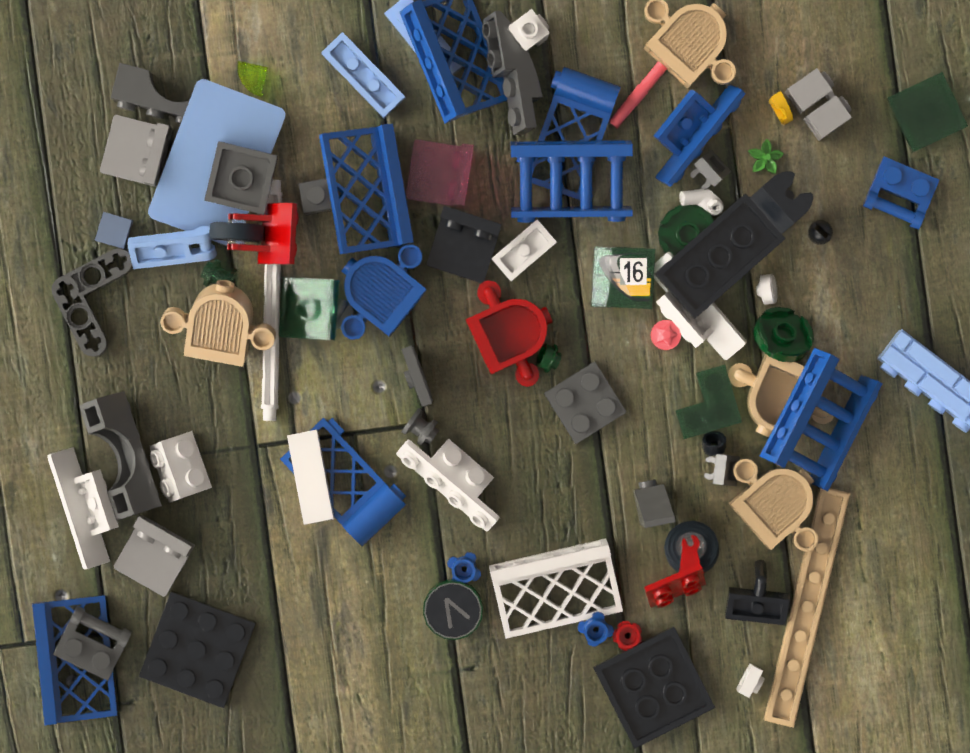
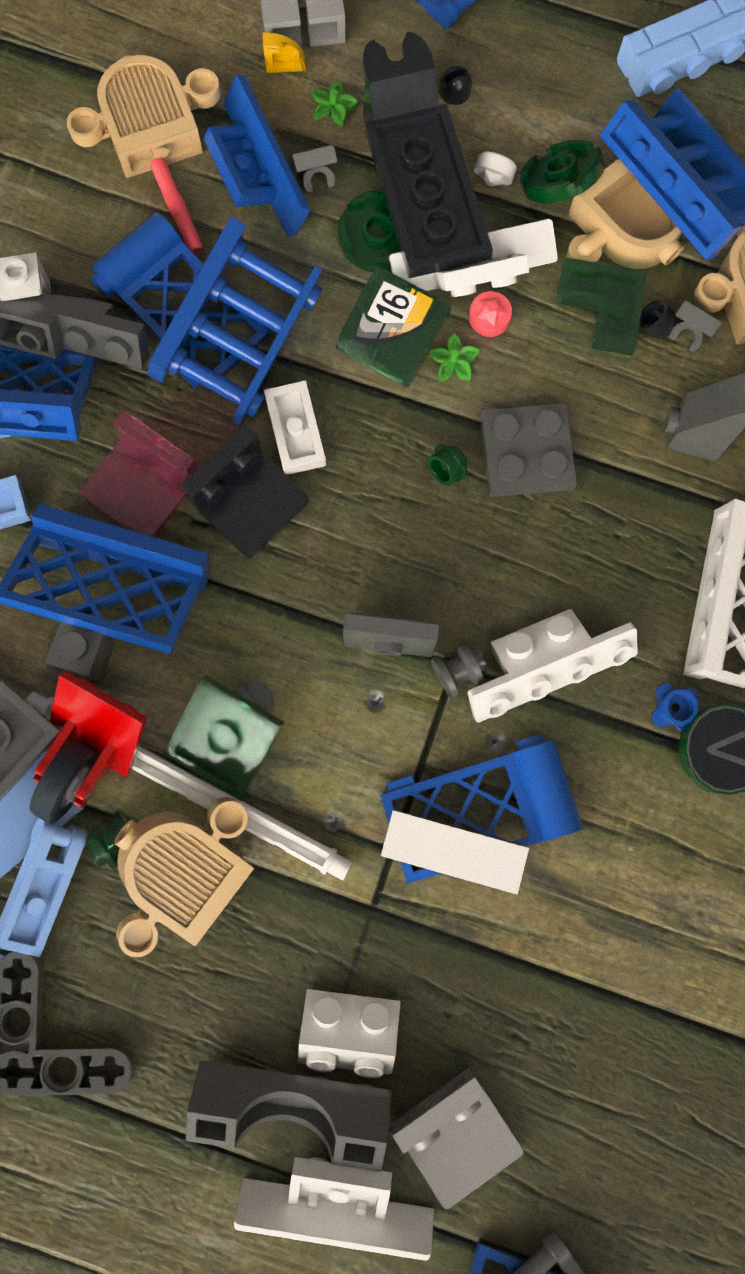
camera: 65 degrees left, 10 degrees down
black plate [139,591,256,708] -> none
blue piece [341,244,427,340] -> none
red piece [465,281,553,387] -> none
white arm [679,189,724,216] -> none
none -> bright green plant [429,333,480,382]

